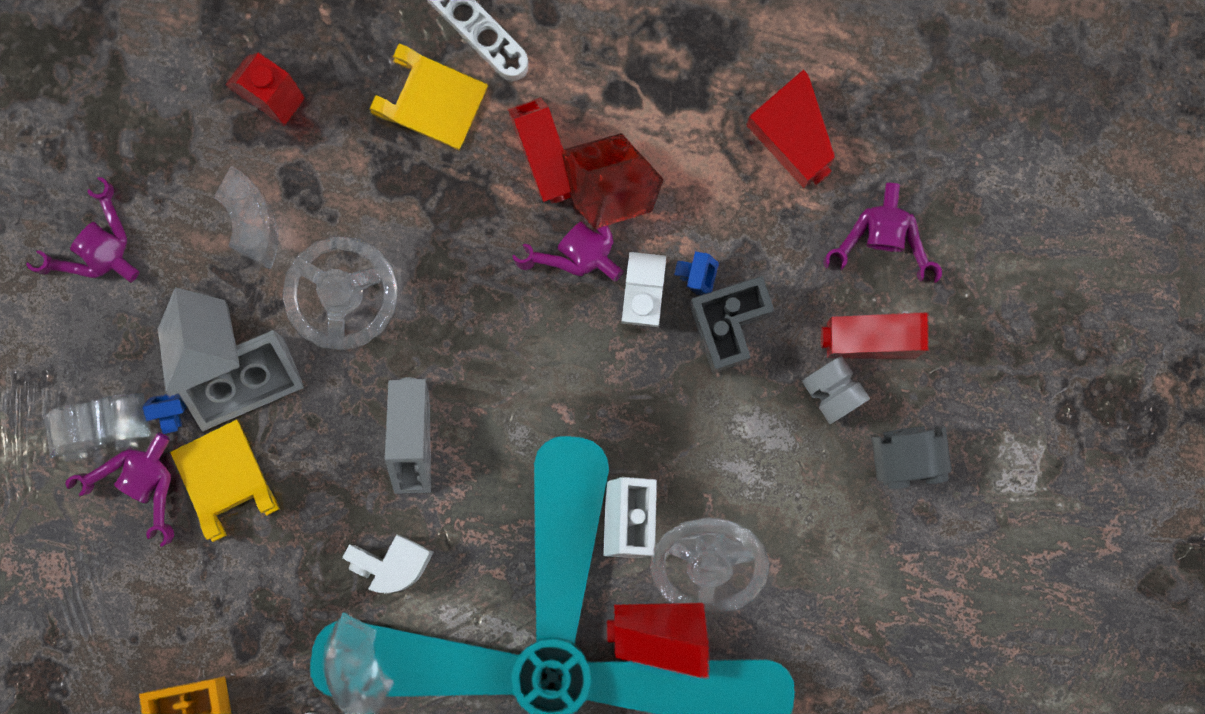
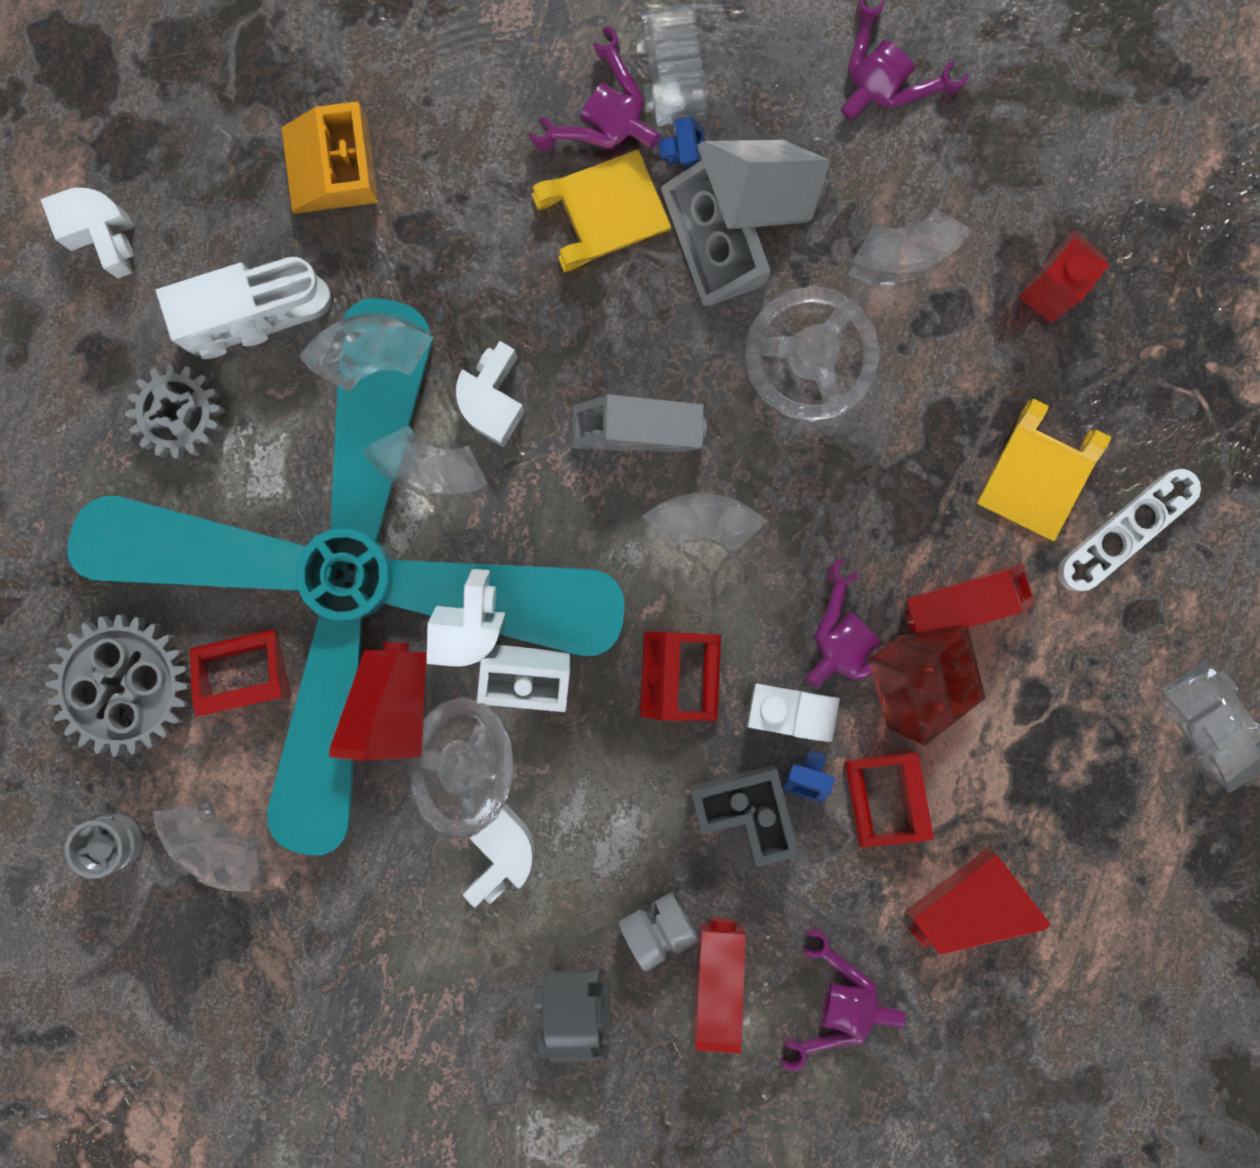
camera: 90 degrees right, 5 degrees up
none -> clear brick [362,426,488,497]
none -> white brick [427,569,506,666]
none -> white brick [463,803,535,908]
none -> red tile [640,631,722,721]
none -> clear brick [642,493,767,554]
none -> red tile [844,749,934,847]

